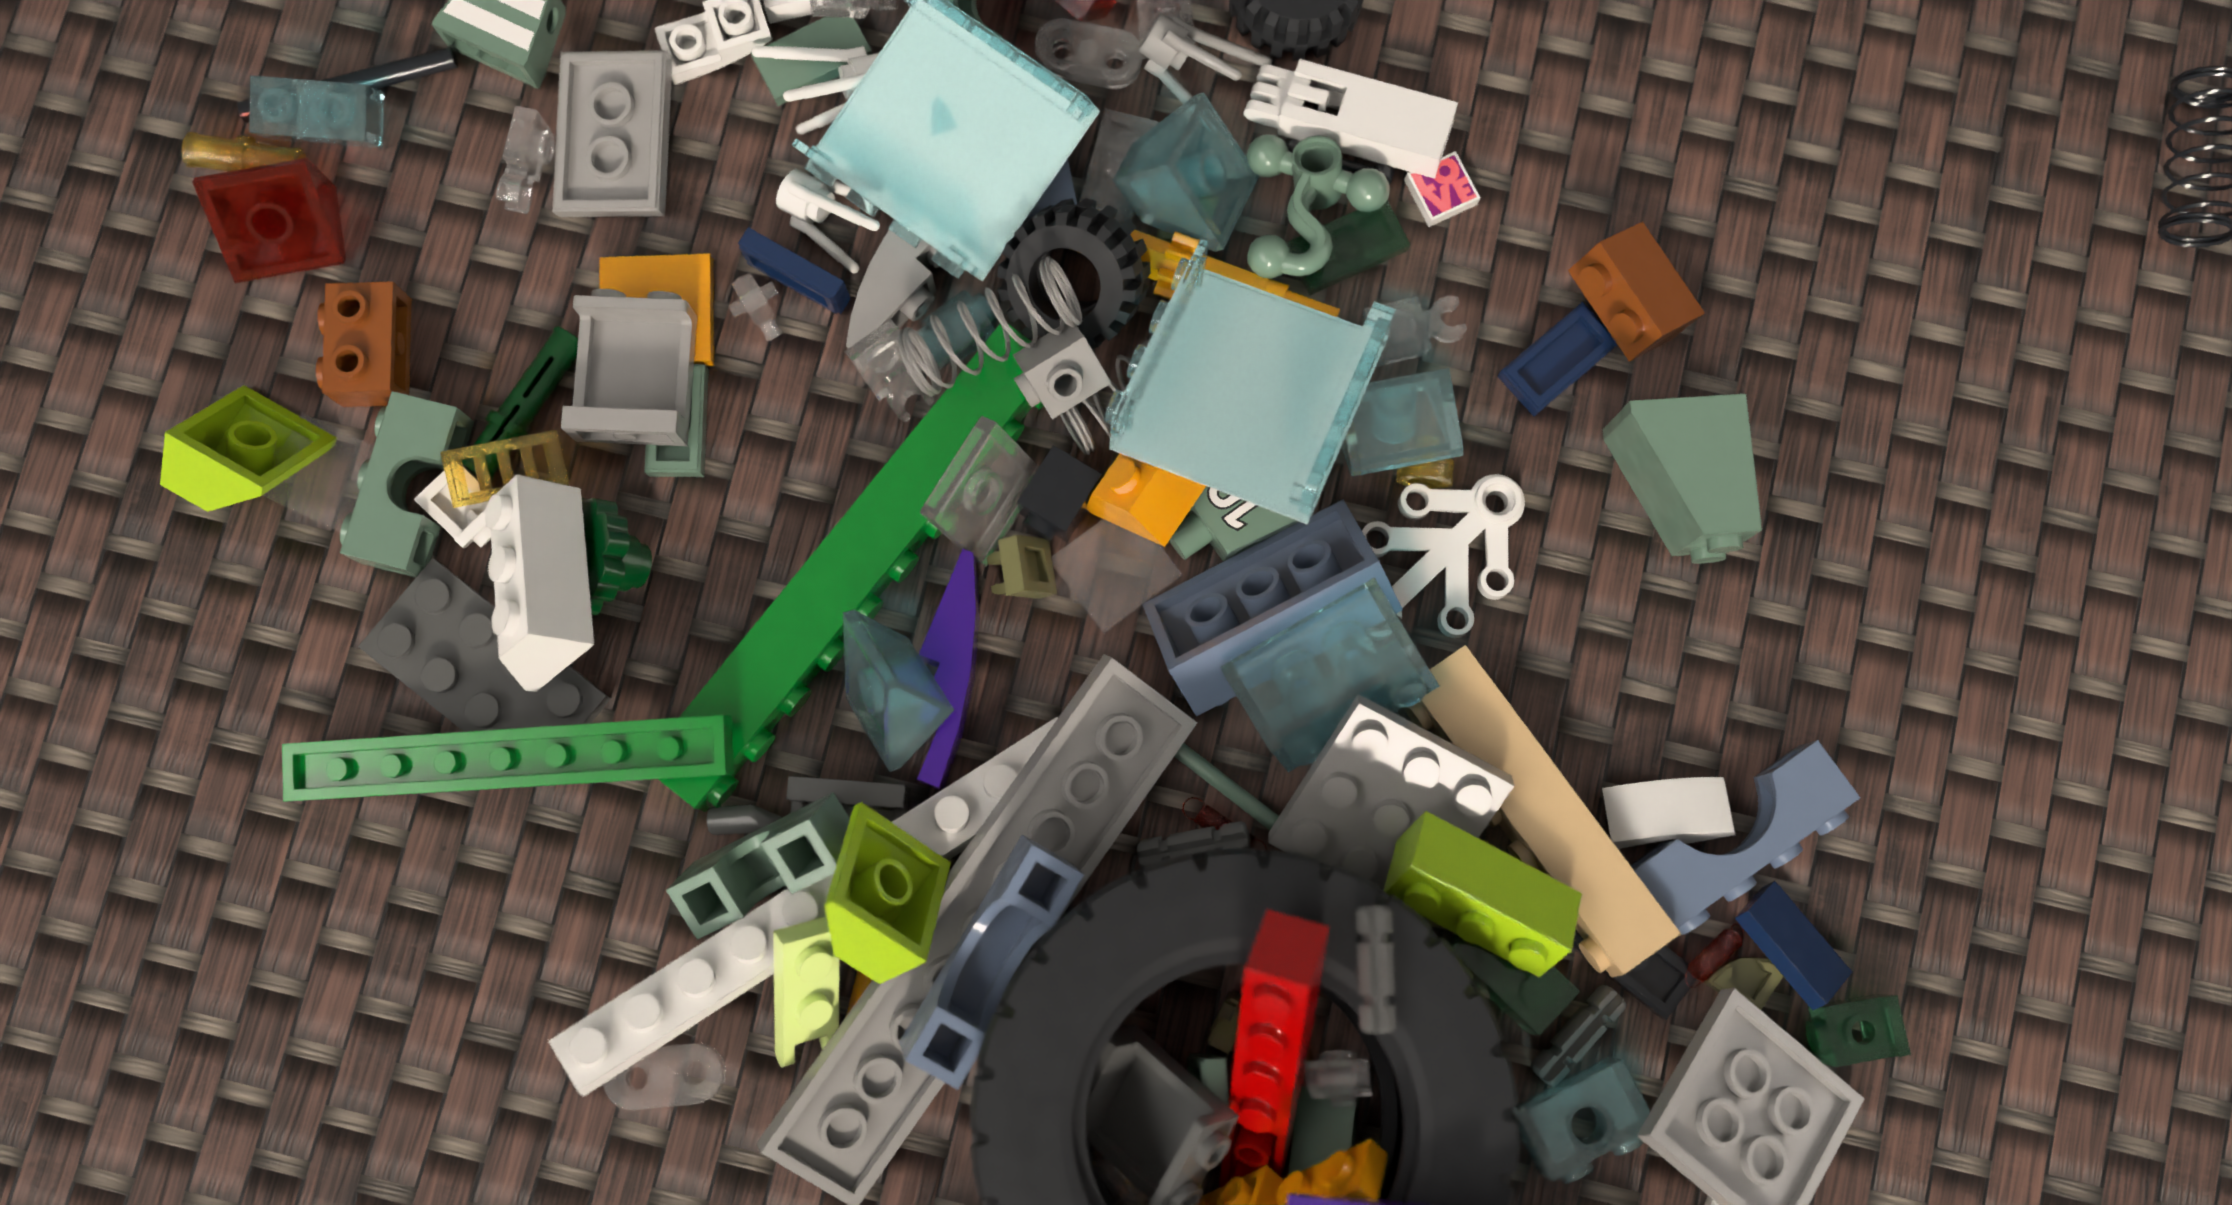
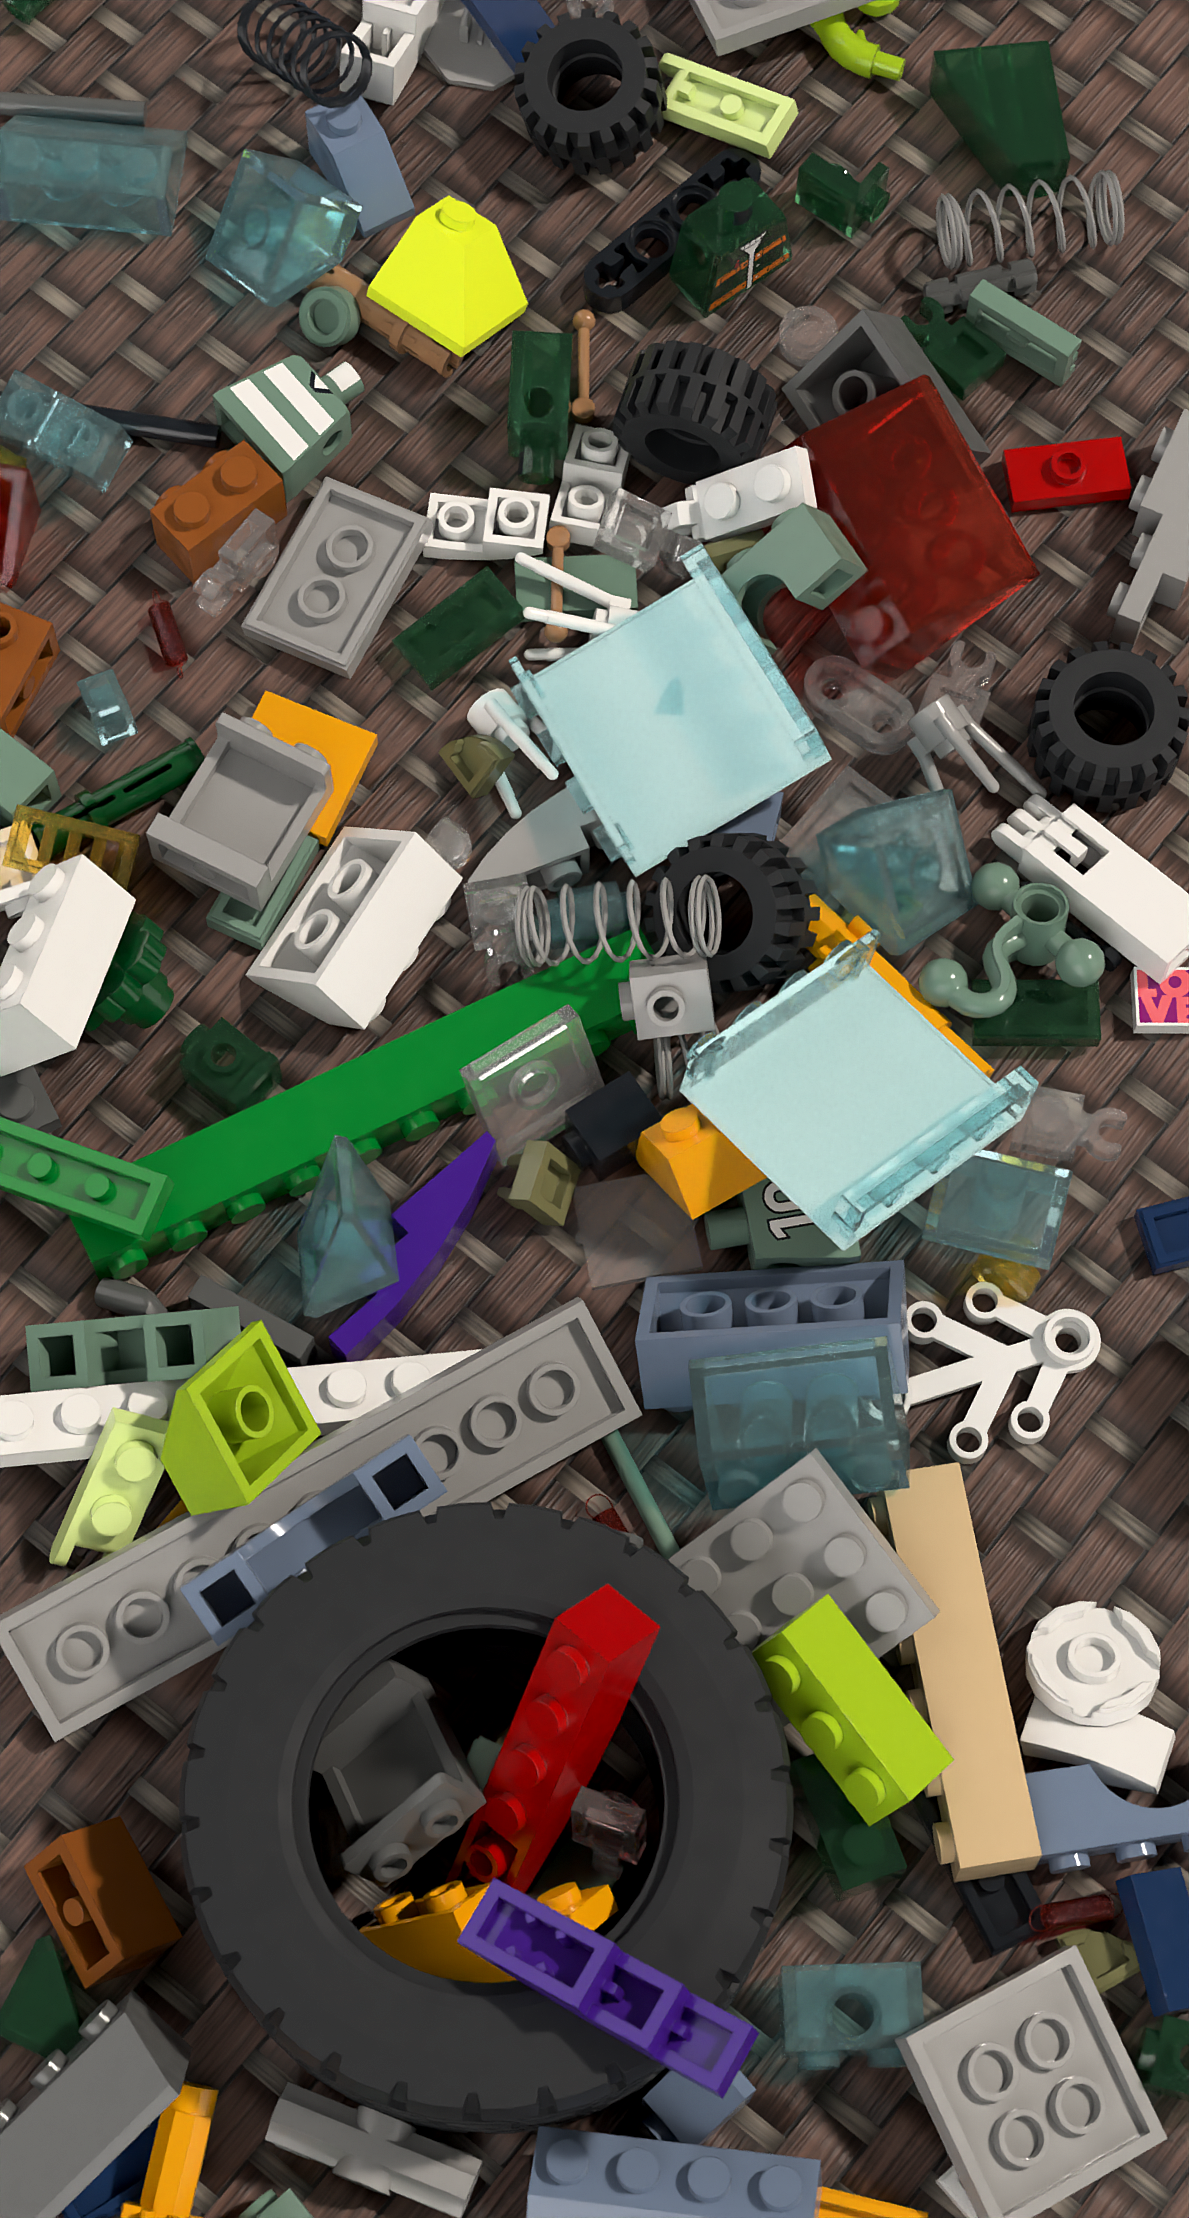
camera: 25 degrees right, 10 degrees down
clear piece [728,273,782,341] -> none
dark blue tile [738,227,851,314] -> none
dark grey axle [1355,905,1396,1034] -> none
dark grey axle [1530,985,1627,1087] -> none
none -> clear light blue piece [77,669,138,746]
none -> clear red piece [147,589,188,680]
none -> dark orange brick [150,440,288,585]
none -> clear green brick [179,1017,283,1117]
none -> white slope [246,826,463,1030]
none -> clear green plate [392,566,525,691]
none -> clear hinge [425,816,472,870]
none -> olive tile [438,734,515,799]
none -> medium nougat hinge [544,526,570,643]
none -> white tile [1026,1601,1161,1726]

